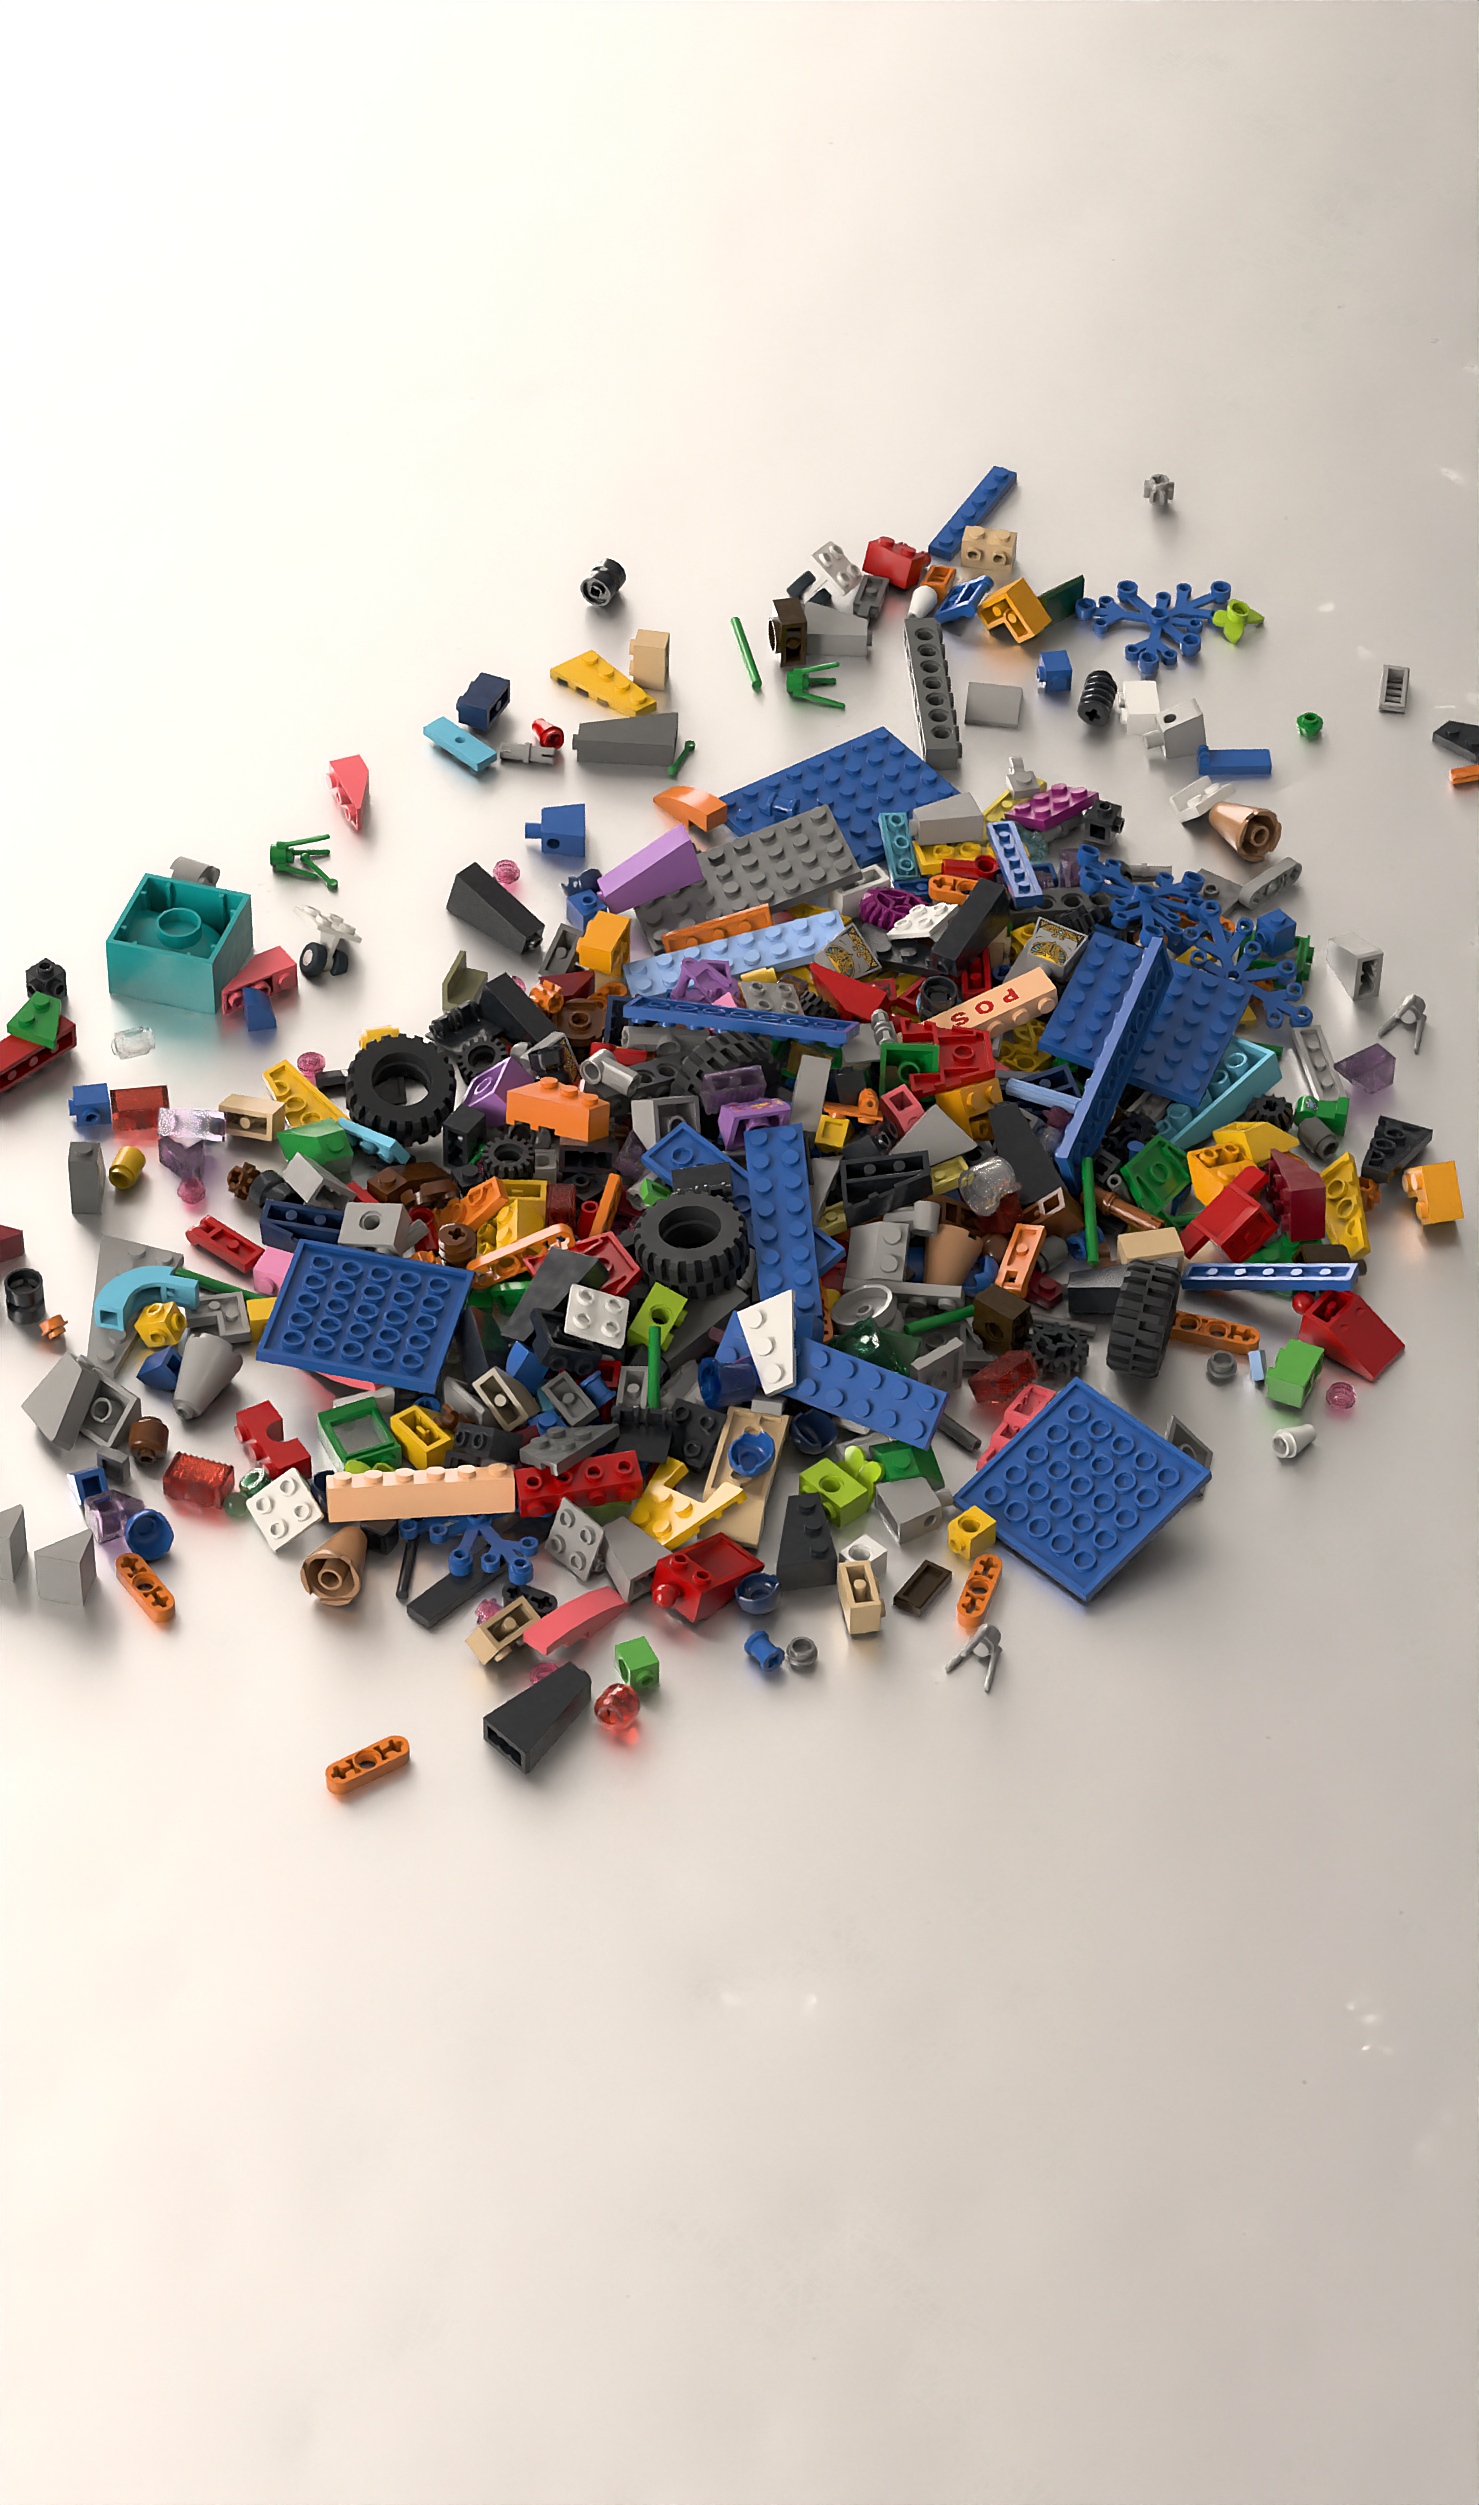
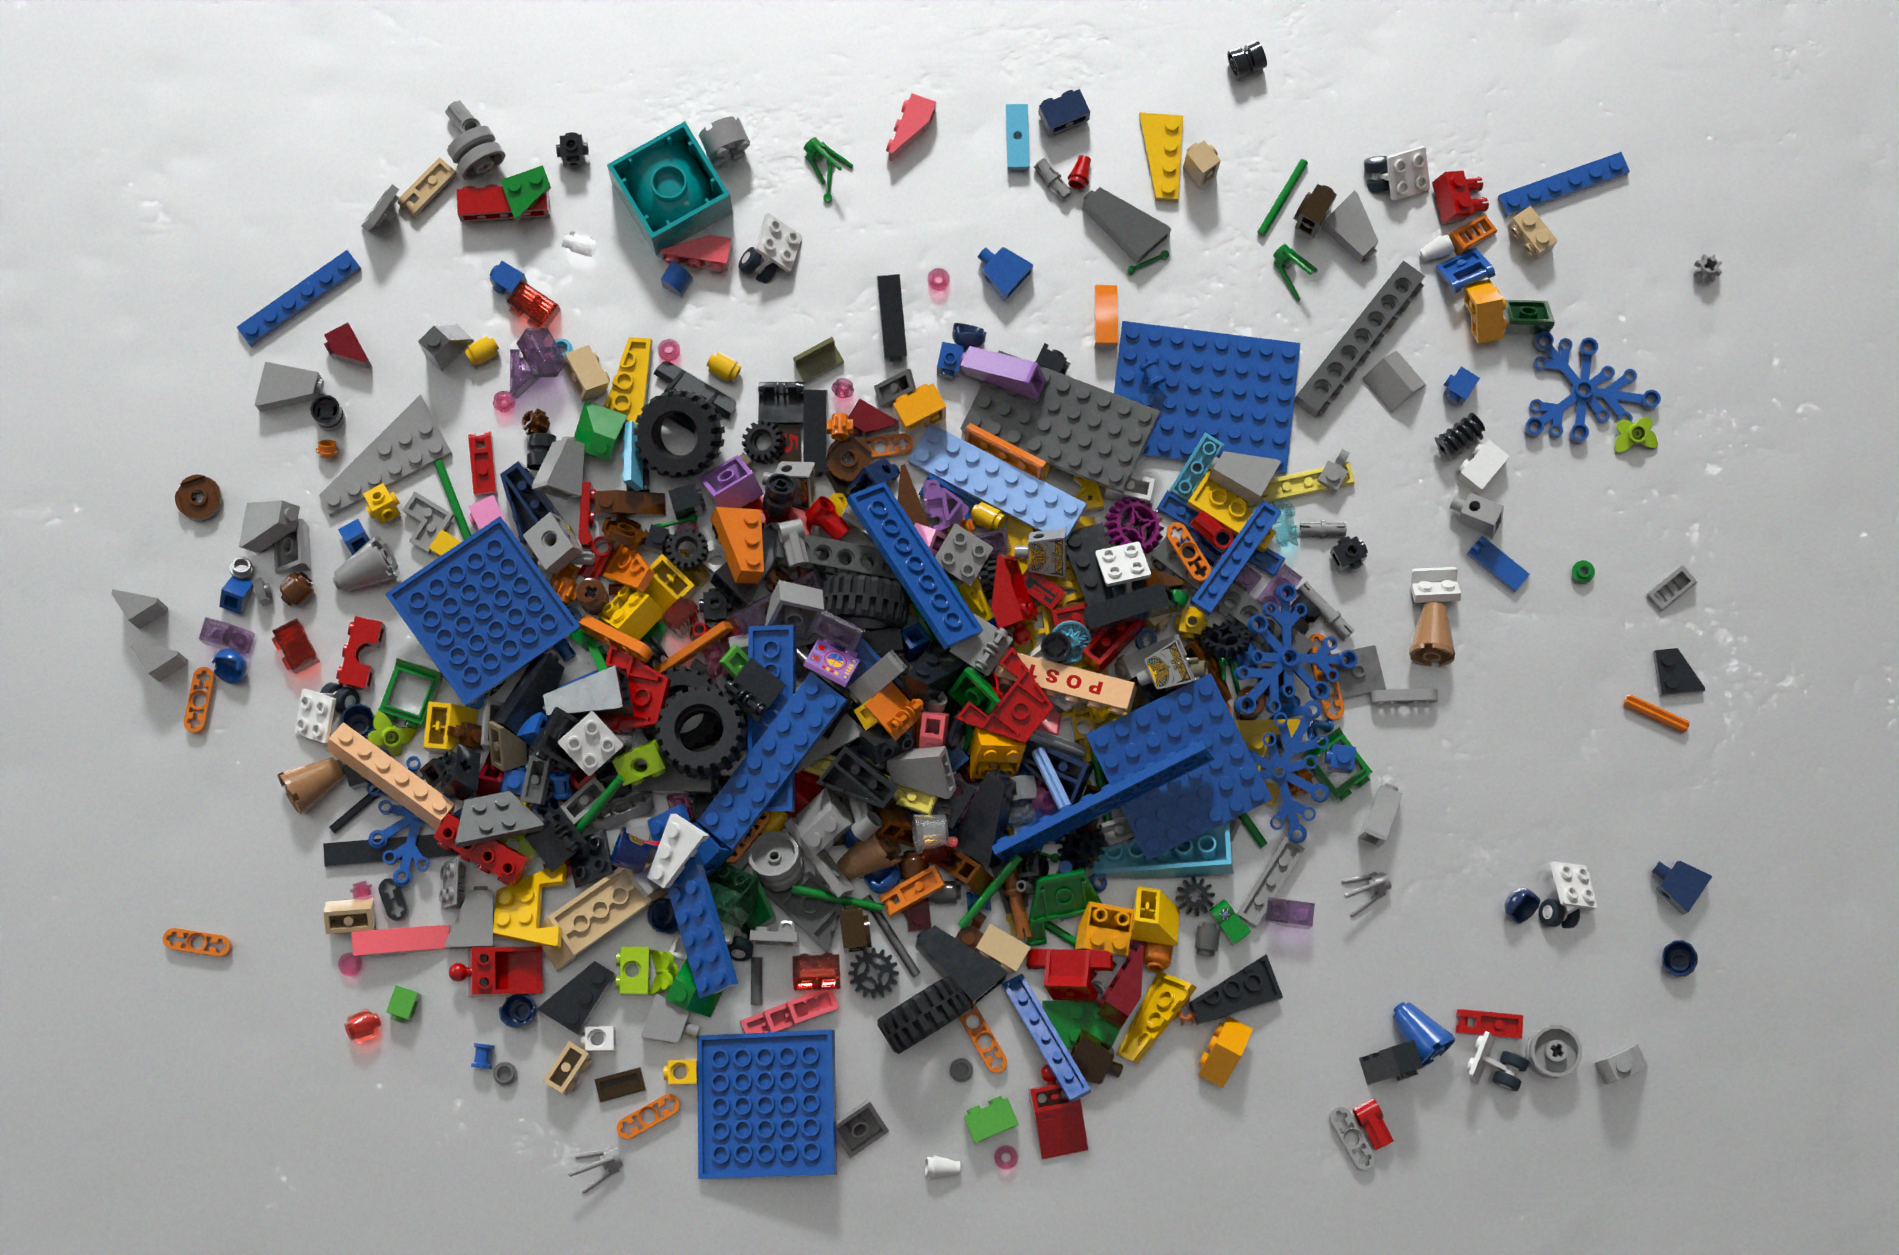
camera: 40 degrees right, 35 degrees up
medium azure arch [94,1266,200,1331] -> none
clear green plate [223,1468,271,1516] -> none
black slope [483,1661,592,1775] -> none
light grey hinge [510,1042,532,1065] -> none
blue hair [728,1431,776,1478] -> none
dark grey hinge [853,574,890,625] -> none
magenta plate [1004,783,1100,831] -> none
light blue tile [1248,1350,1267,1381] -> none
none -> light grey plate [229,557,253,579]

